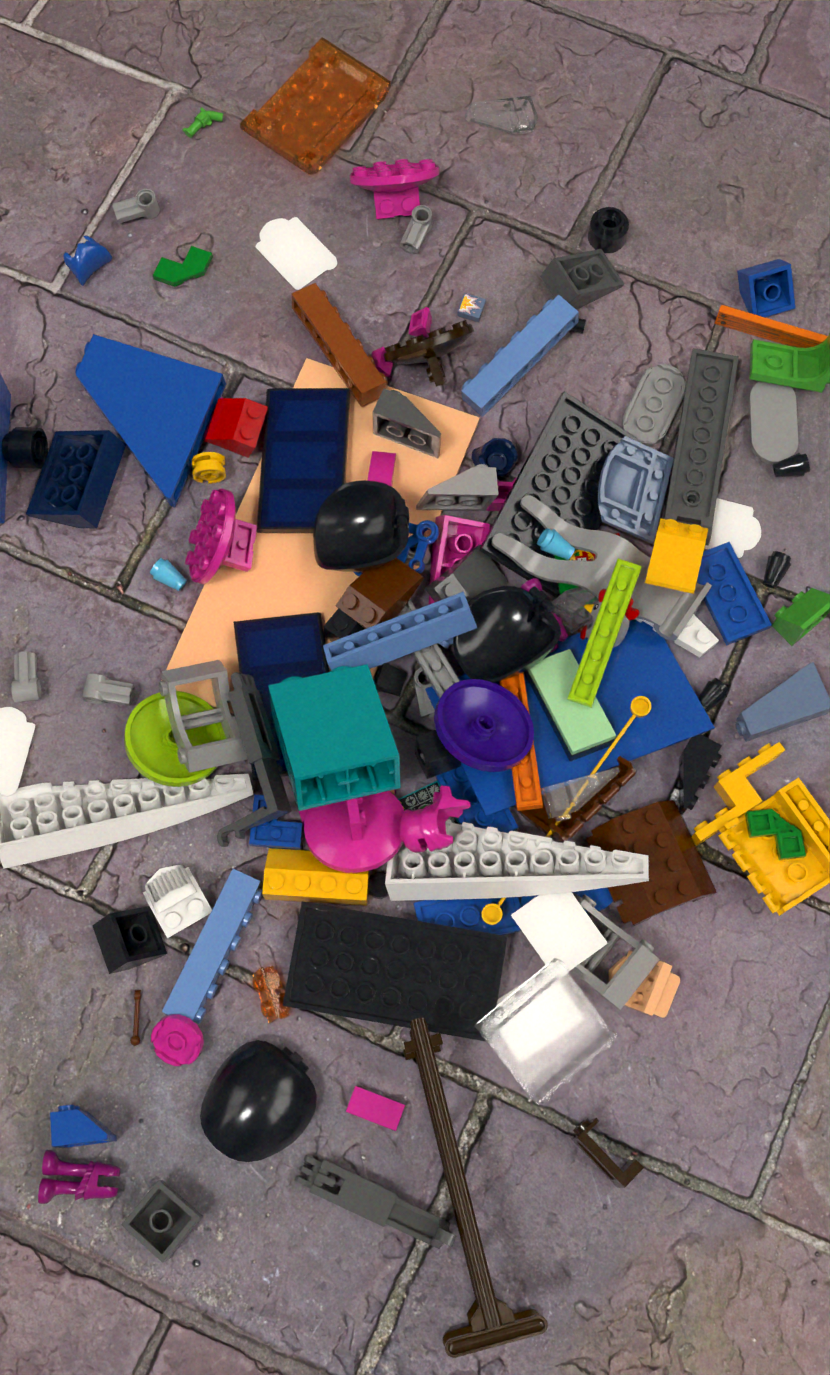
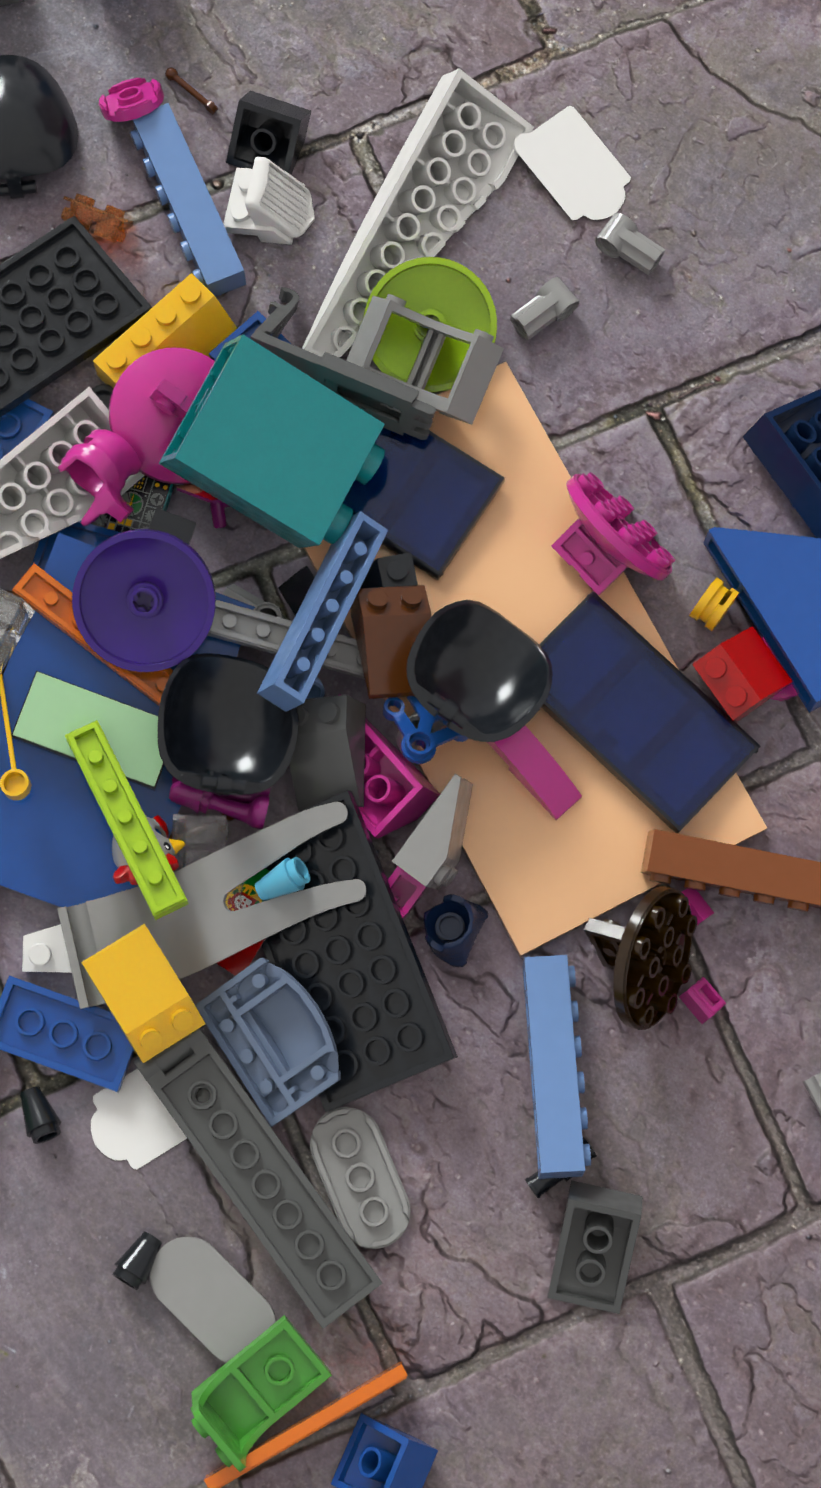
camera: 130 degrees right, 5 degrees up
medium azure cone [150,558,187,591] -> none
dark grey slope [373,388,441,458] -> none
sand blue tile [457,293,486,322] -> none
black piece [588,207,629,253] -> none

